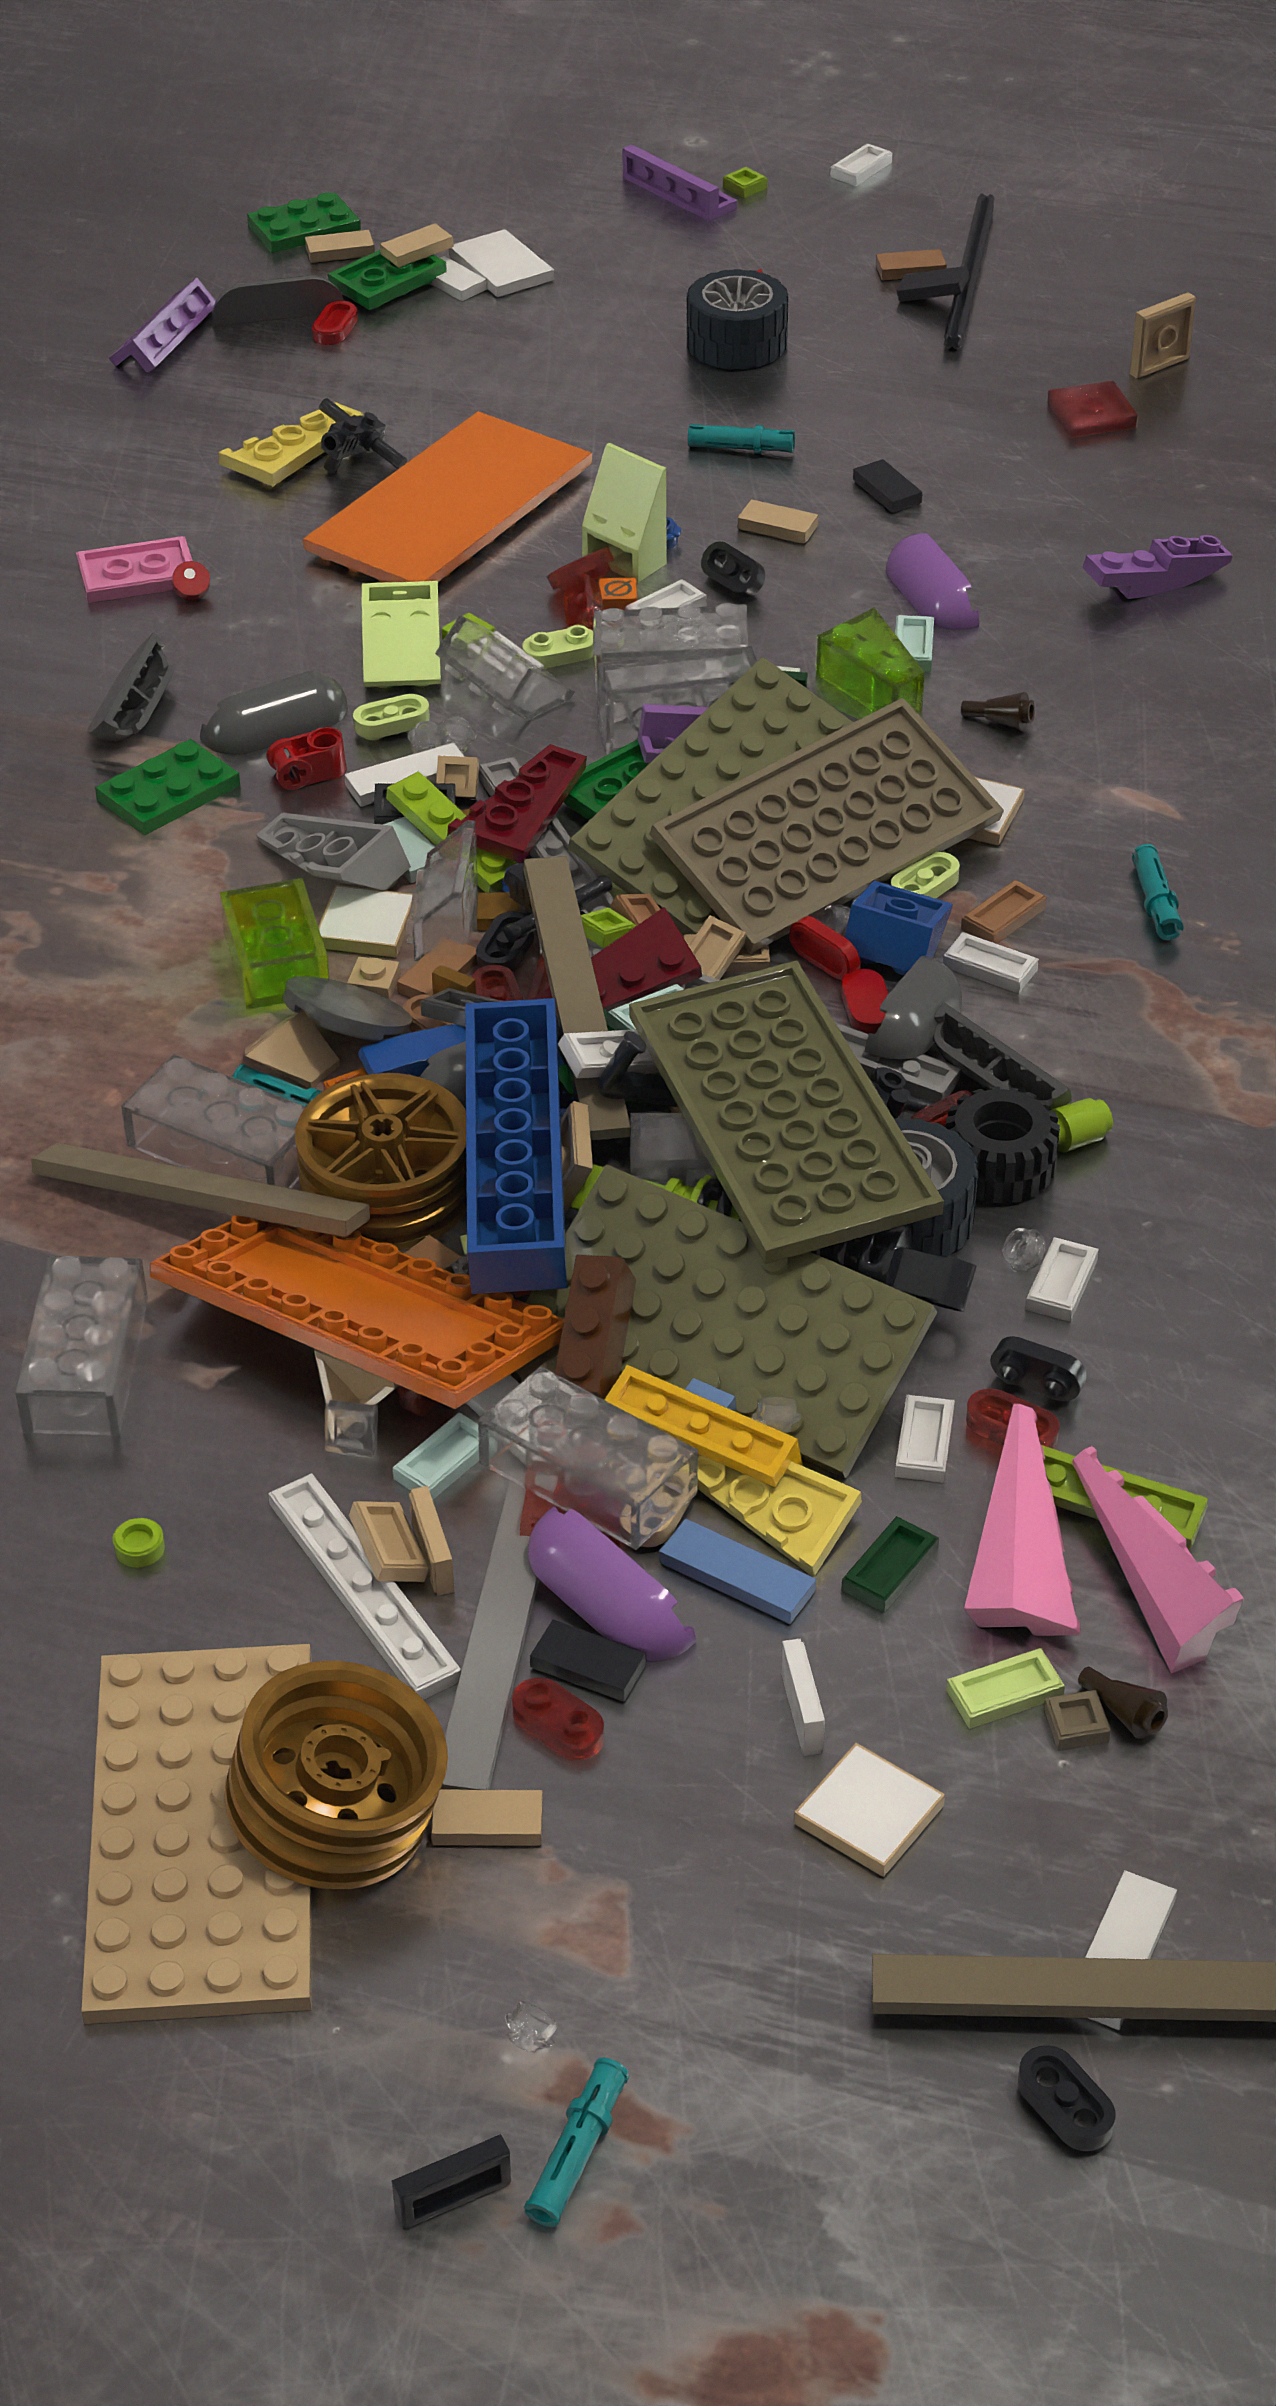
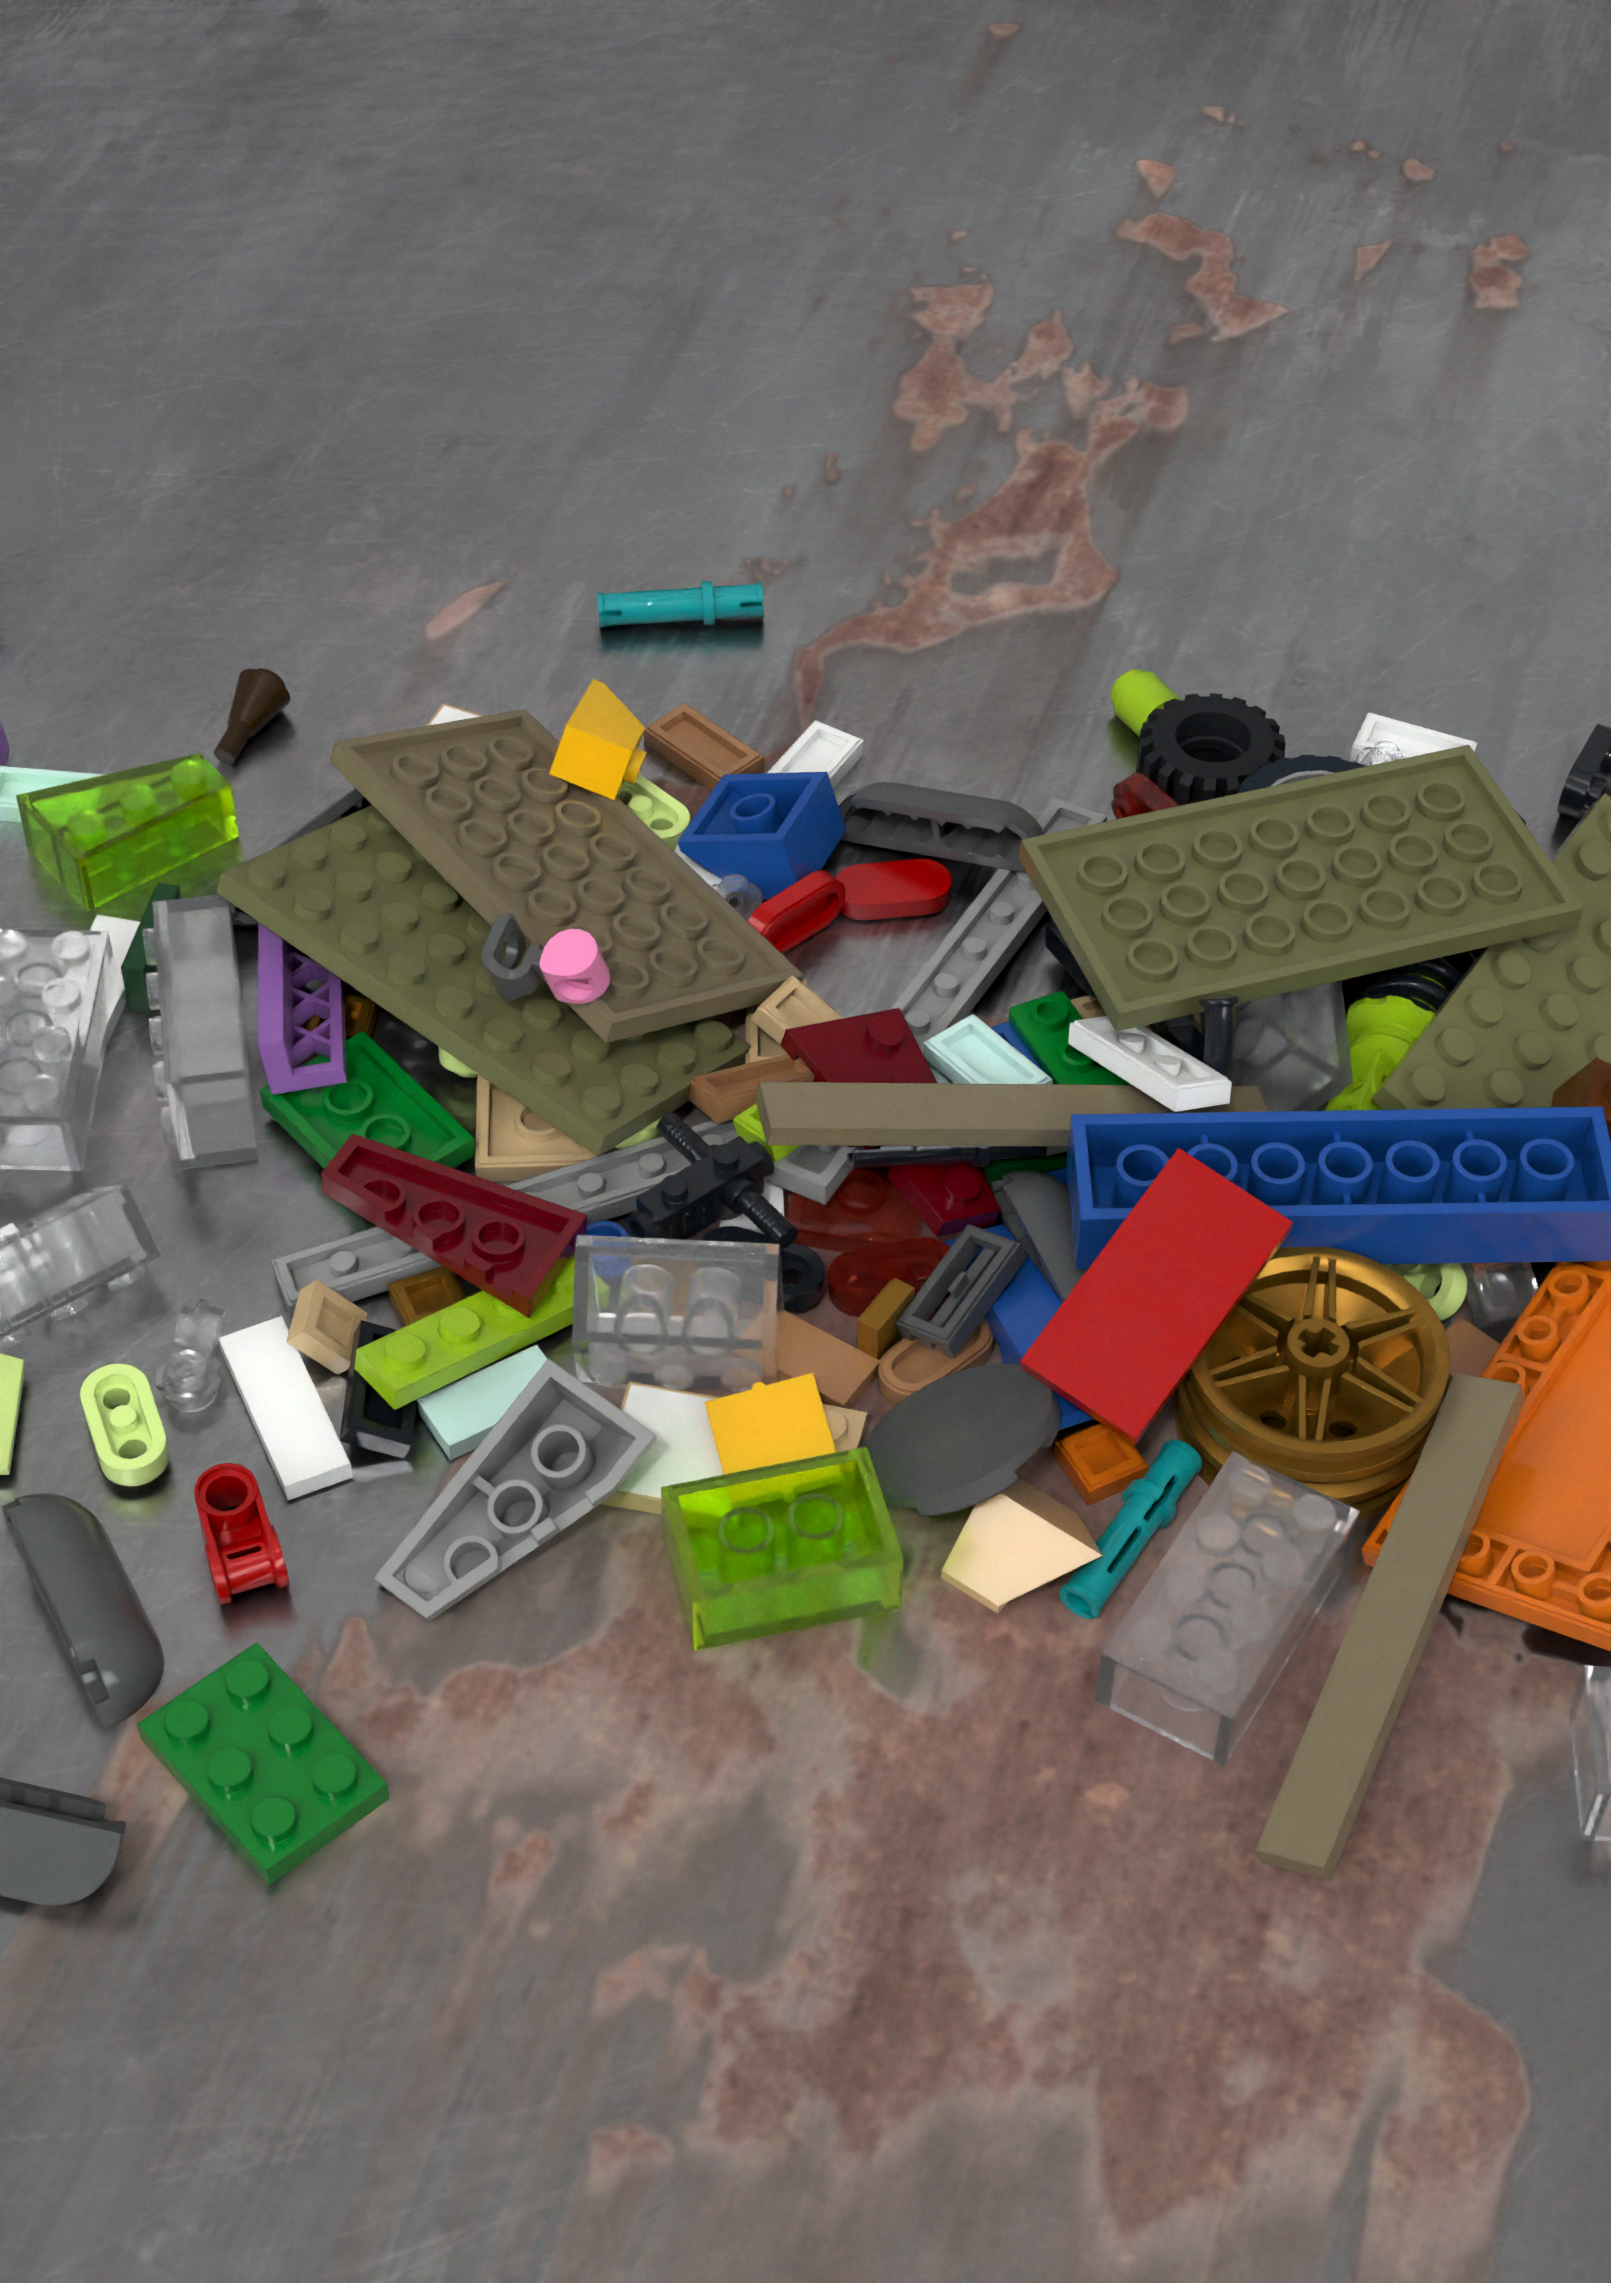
camera: 90 degrees left, 5 degrees up
dark grey brick [933,1002,1072,1110] -> none
none -> leg [481,913,611,1004]
none -> yellow slope [549,679,647,800]
none -> yellow piece [704,1373,843,1505]
none -> red tile [1020,1148,1293,1446]

